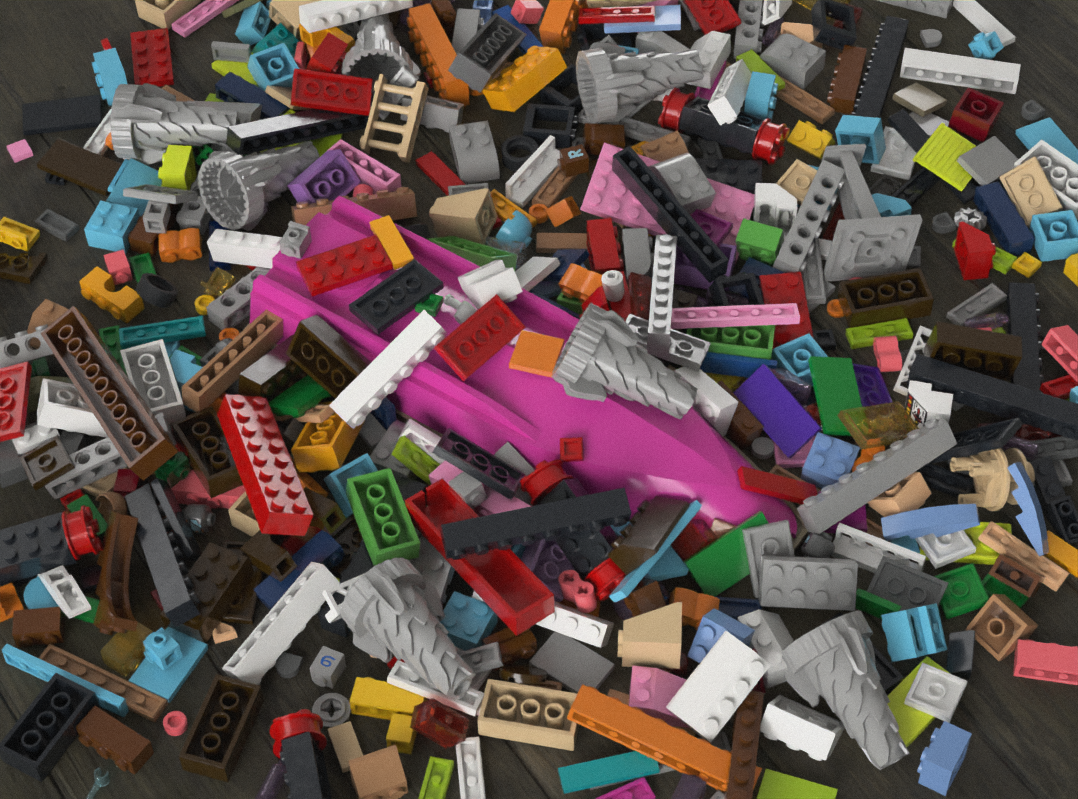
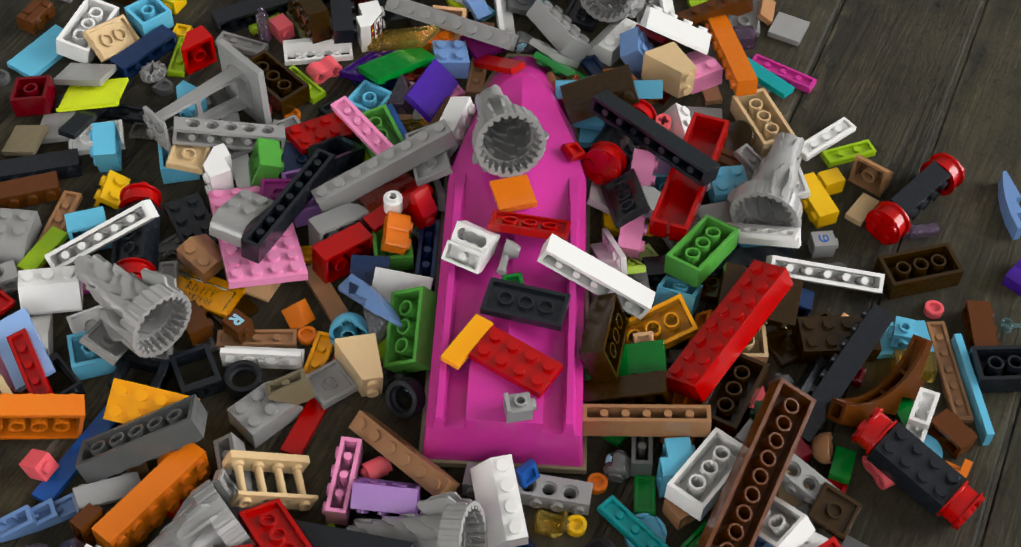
camera: 125 degrees left, 0 degrees up
light grey gear [312,693,351,728] -> none
clear red brick [410,698,469,749] -> none
none -> dark tan slope [265,368,316,405]
none -> medium blue slope [347,273,403,328]
none -> blue tile [515,458,540,489]

